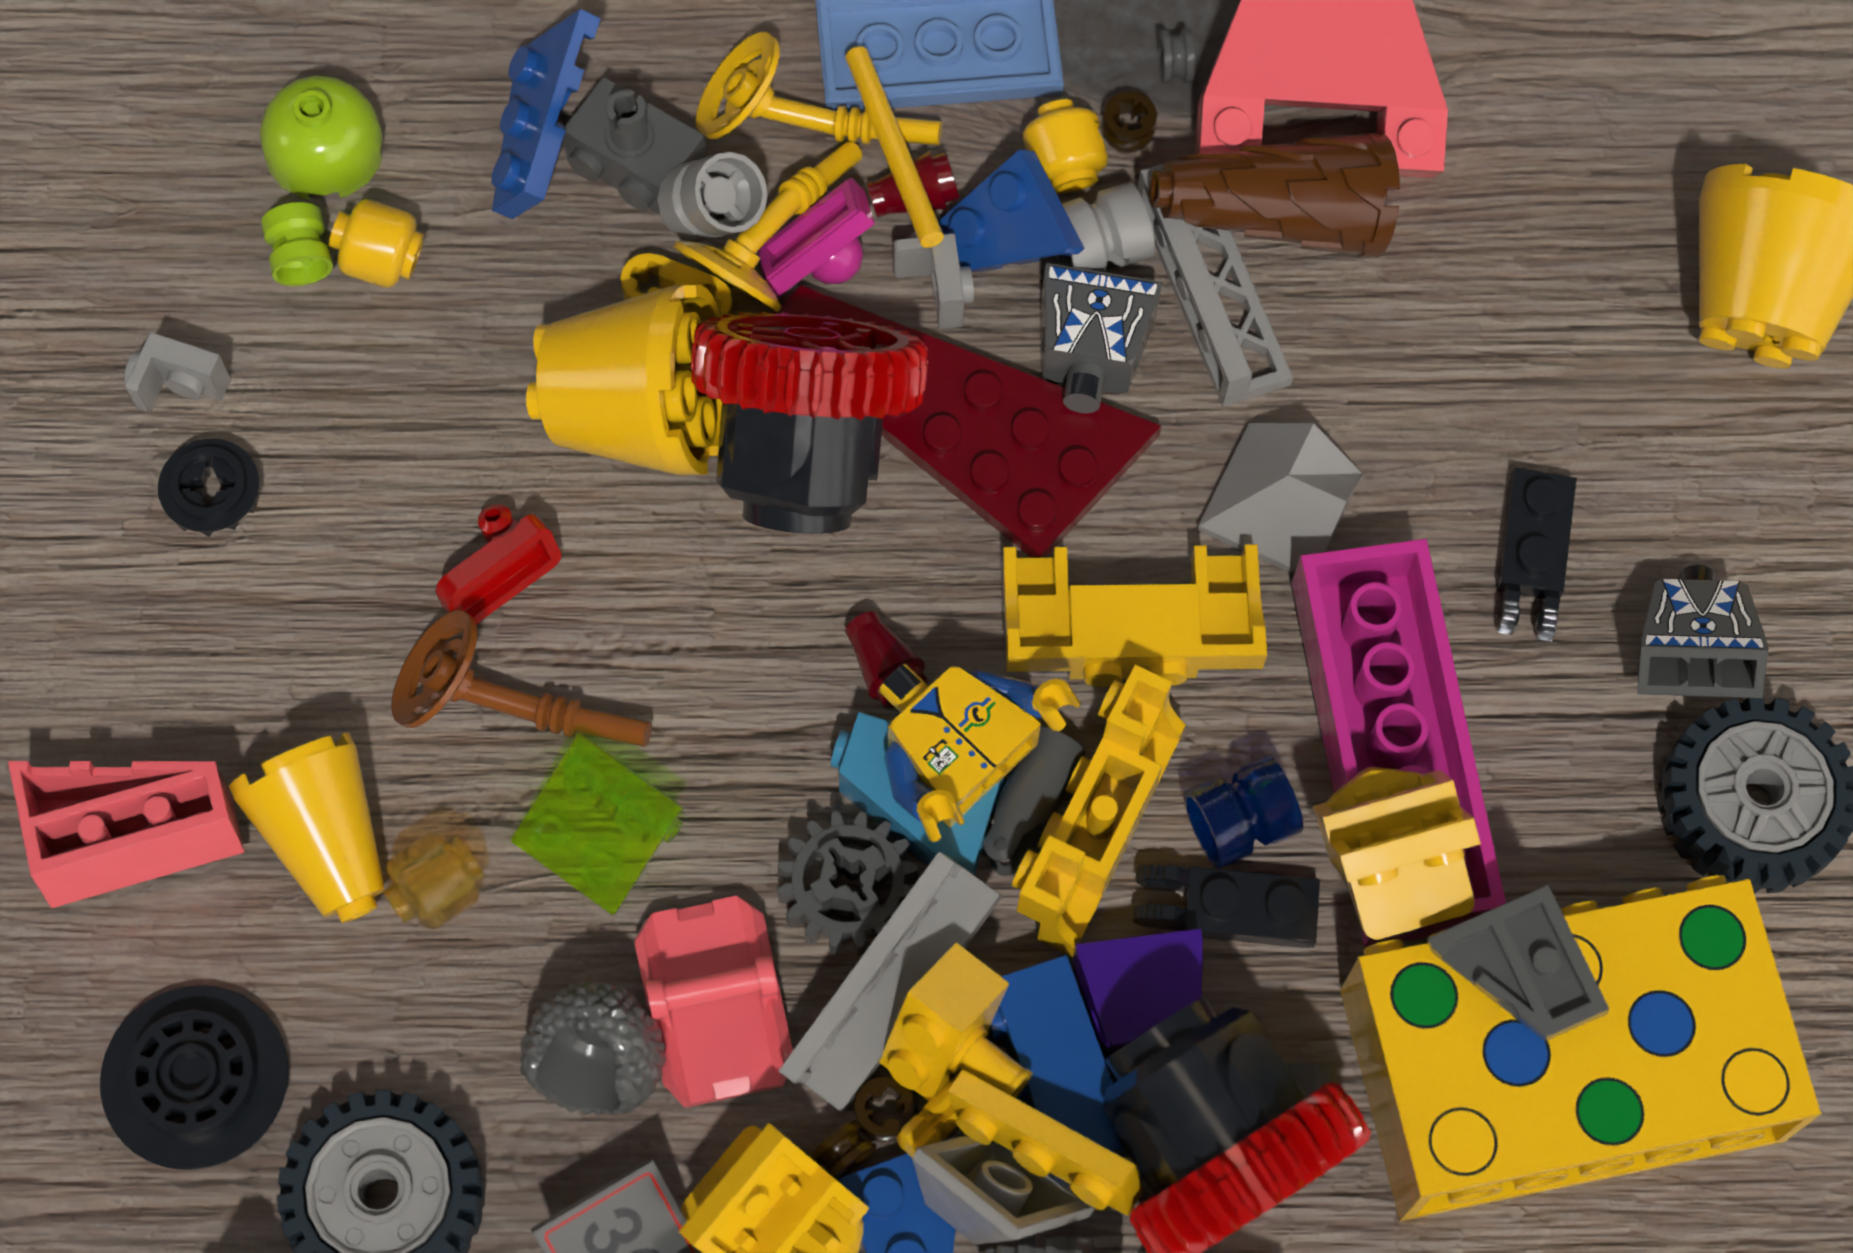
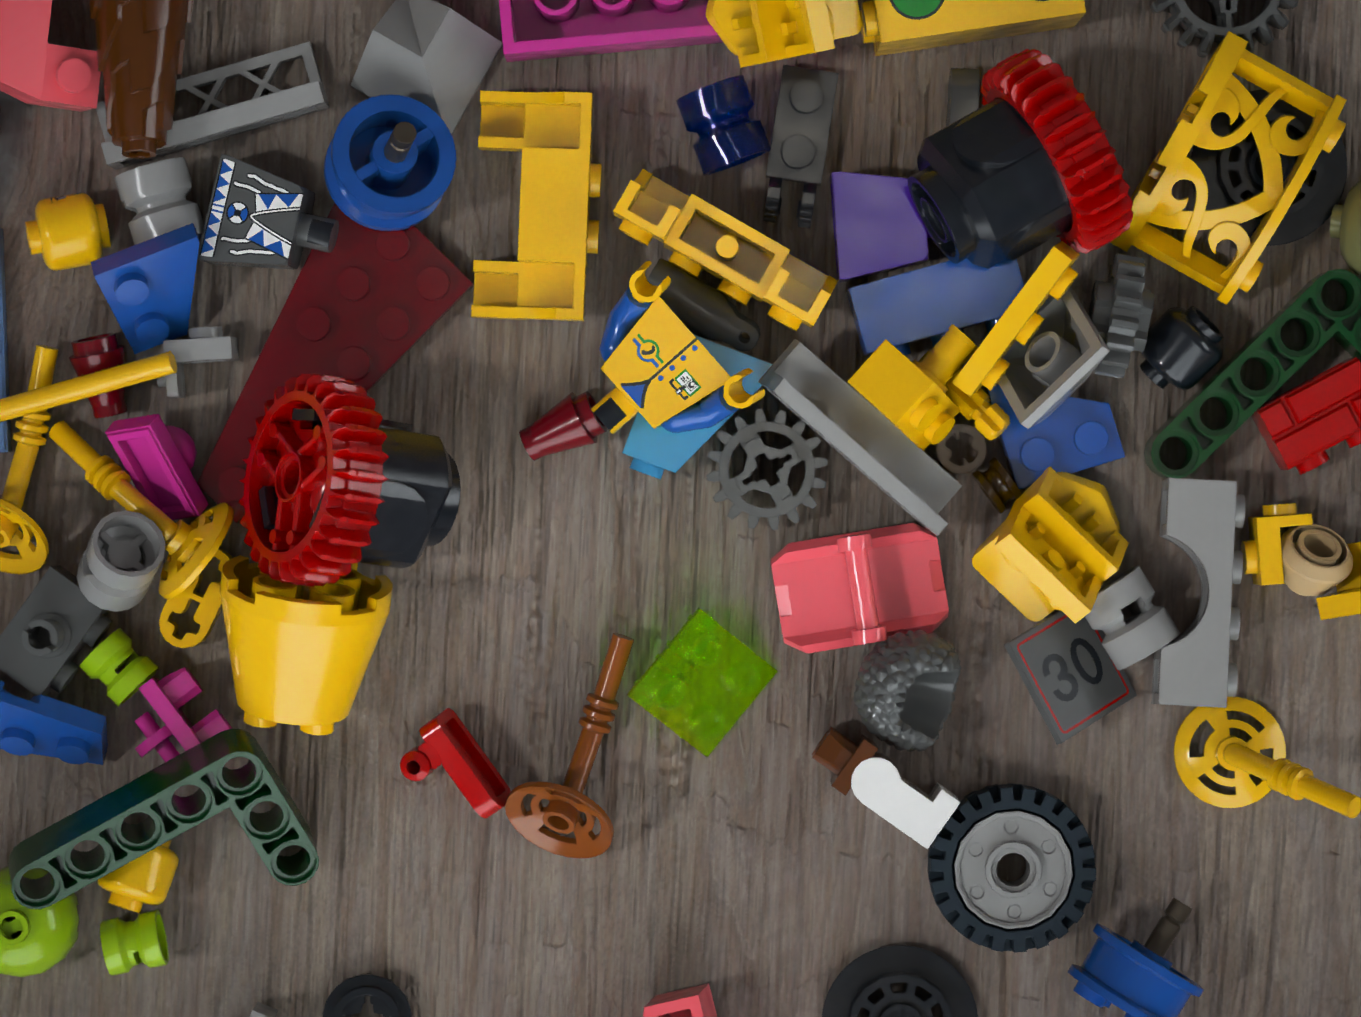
camera: 80 degrees left, 20 degrees up
yellow cone [229,732,385,924] -> none
clear yellow head [382,832,485,930] -> none
dark brown bush [1101,91,1157,153] -> none
none -> beam [8,729,319,909]
none -> lime wheel [79,628,159,707]
none -> dark pink hips [134,667,233,762]
none -> blue wheel [324,95,456,231]
none -> white hips [811,726,961,849]

